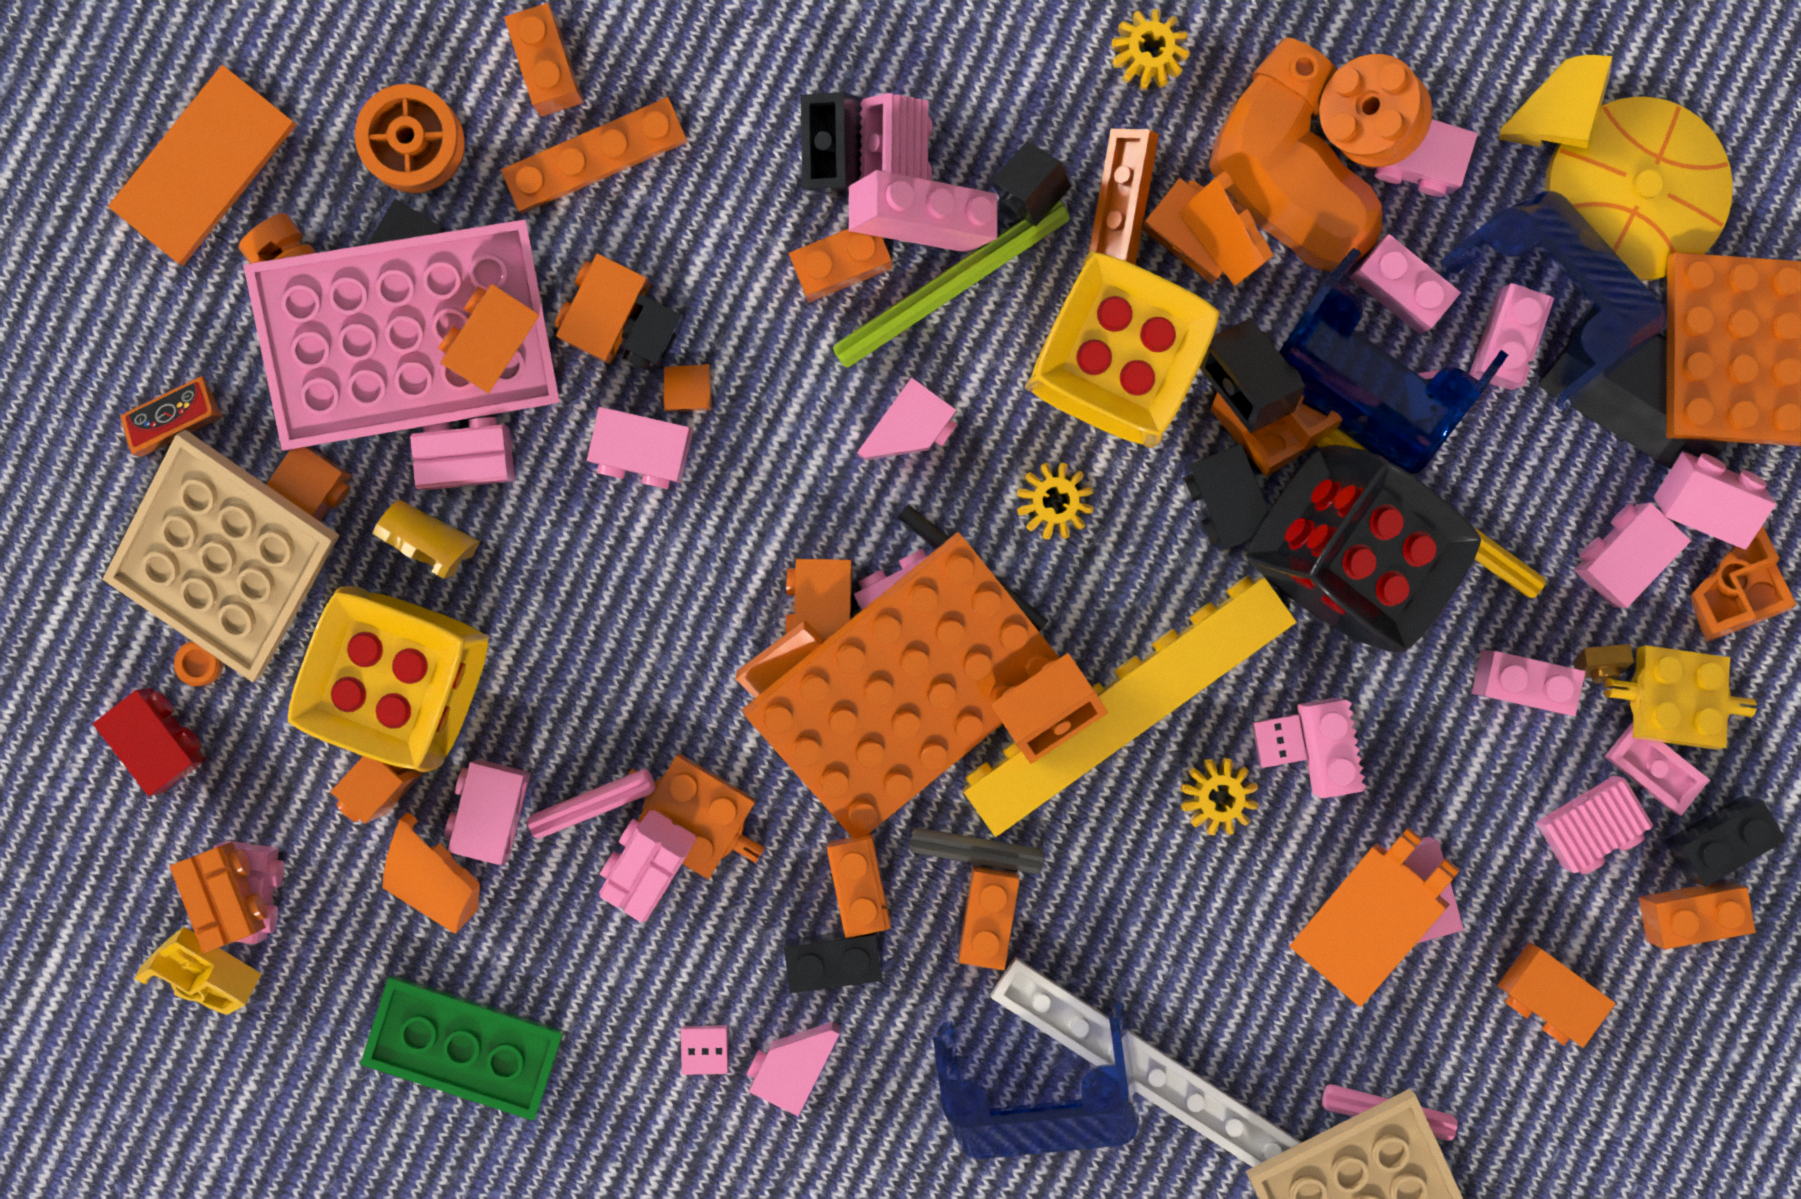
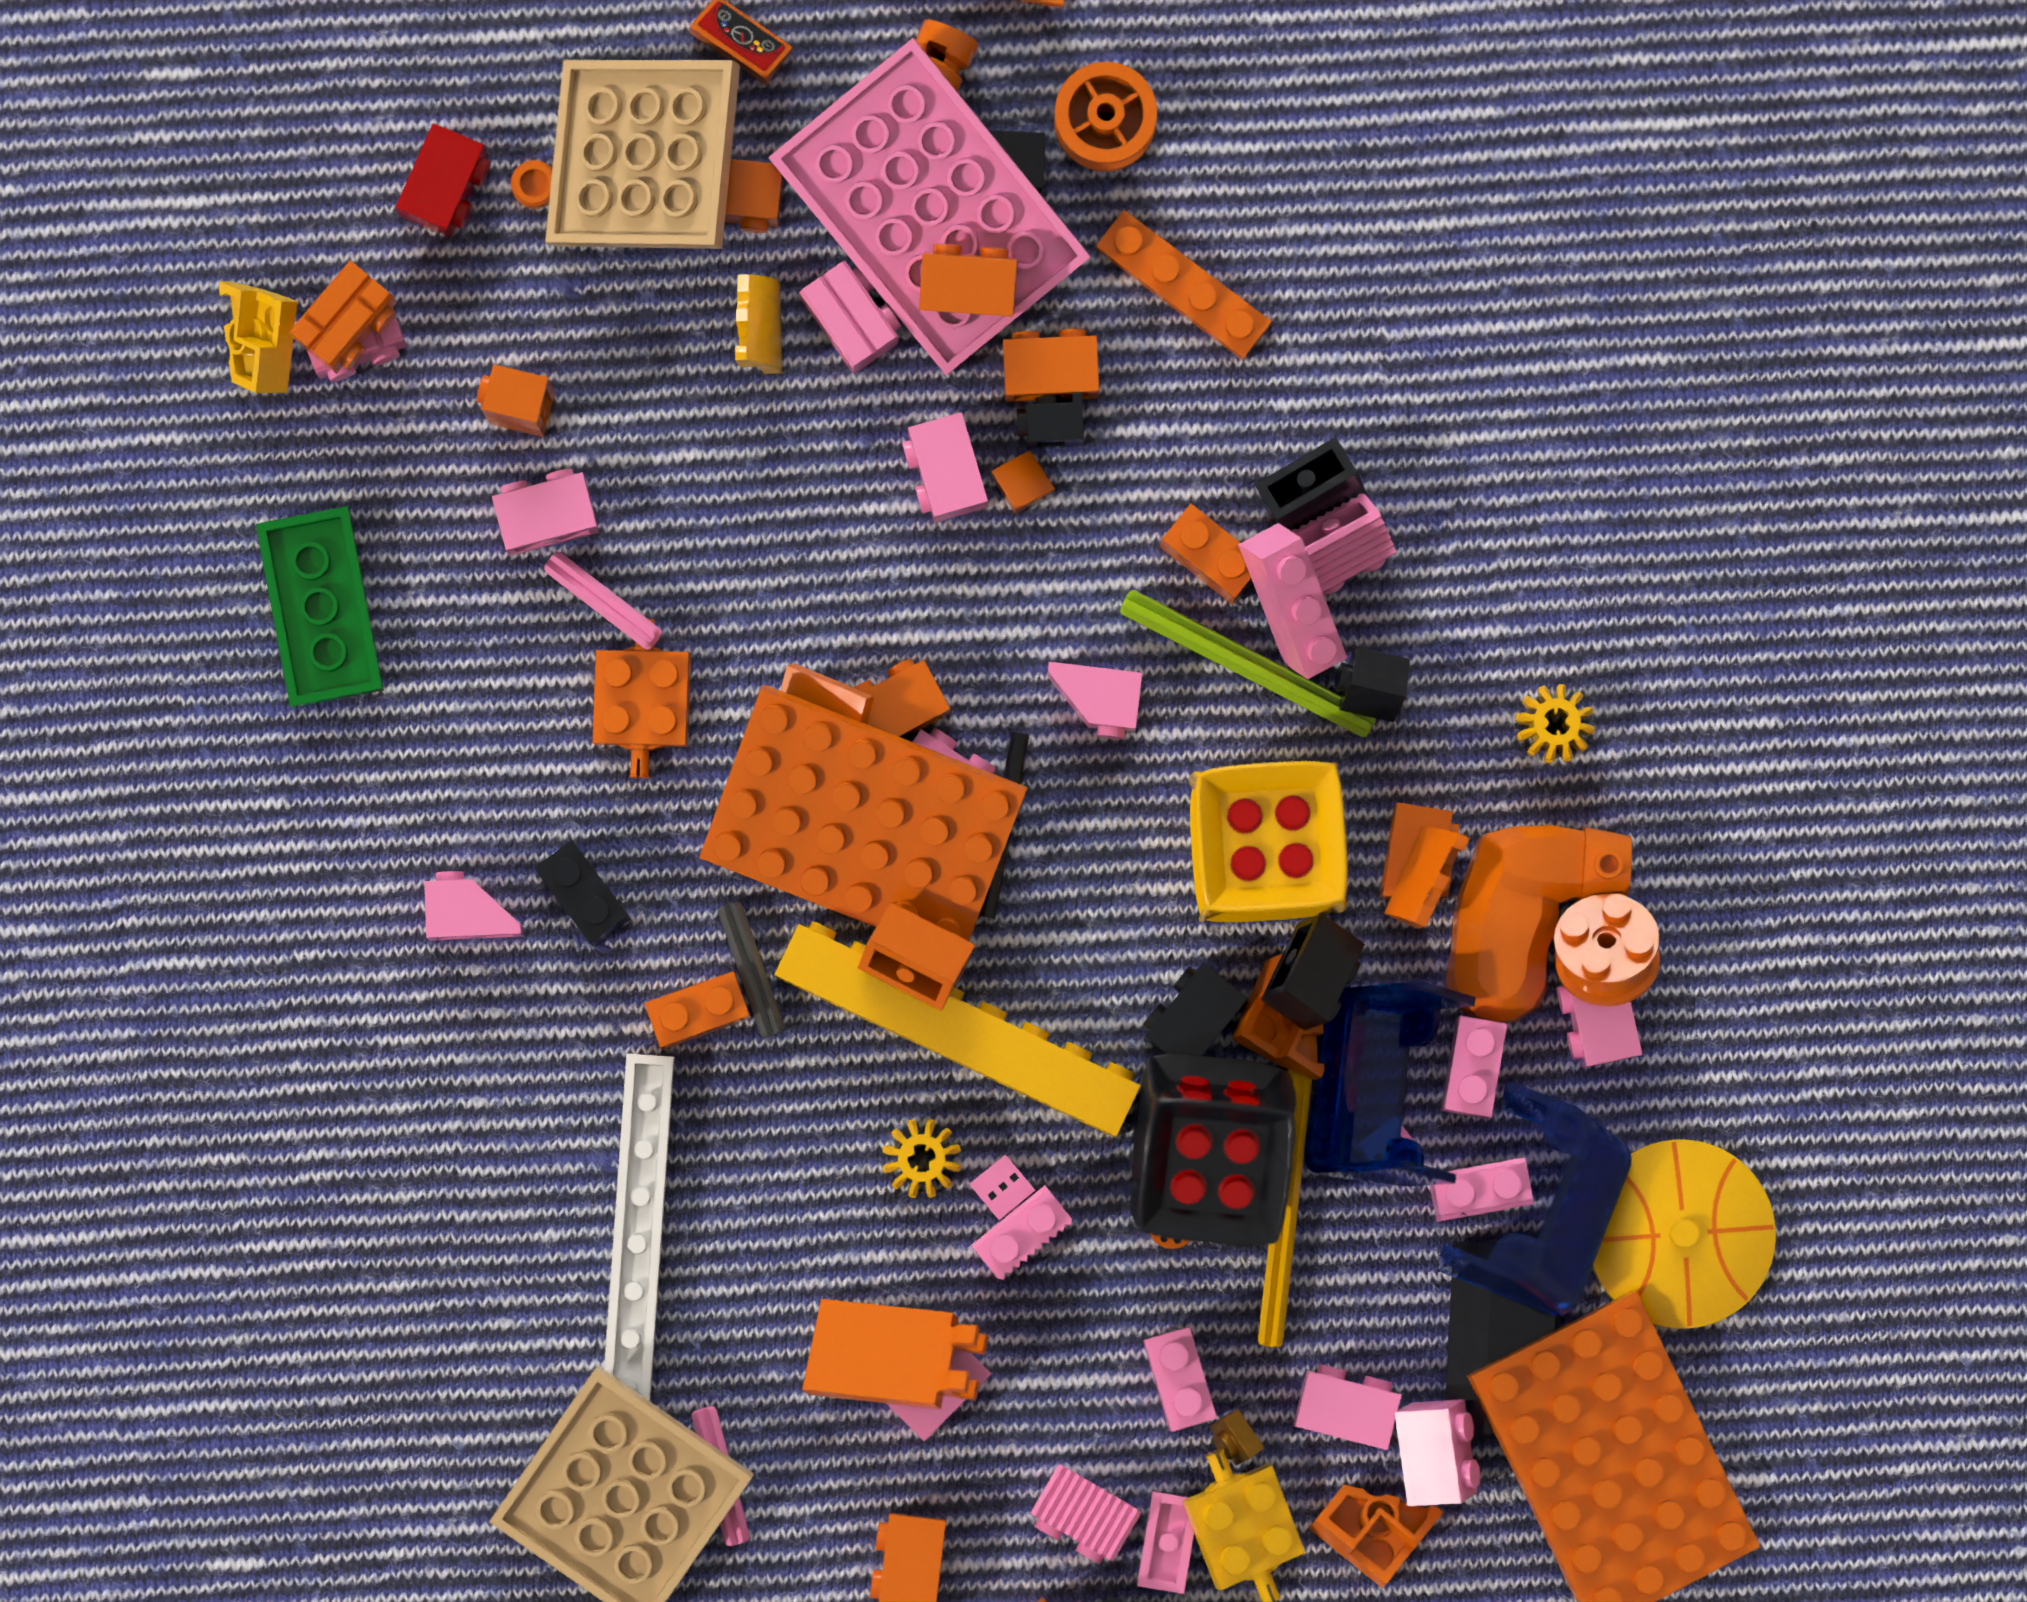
camera: 55 degrees right, 5 degrees down
yellow piece [288,586,490,772] -> none
orange slope [382,812,480,934] -> none
orange brick [504,3,584,117] -> none
bright pink brick [599,810,697,923] -> none
bright pink tile [681,1025,729,1075] -> none
orange brick [826,833,891,938] -> none
clear blue windscreen [933,1003,1139,1159] -> none
yellow gear [1016,463,1094,540] -> none
orange plate [1088,128,1159,265] -> none
yellow slope [1499,55,1612,149] -> none

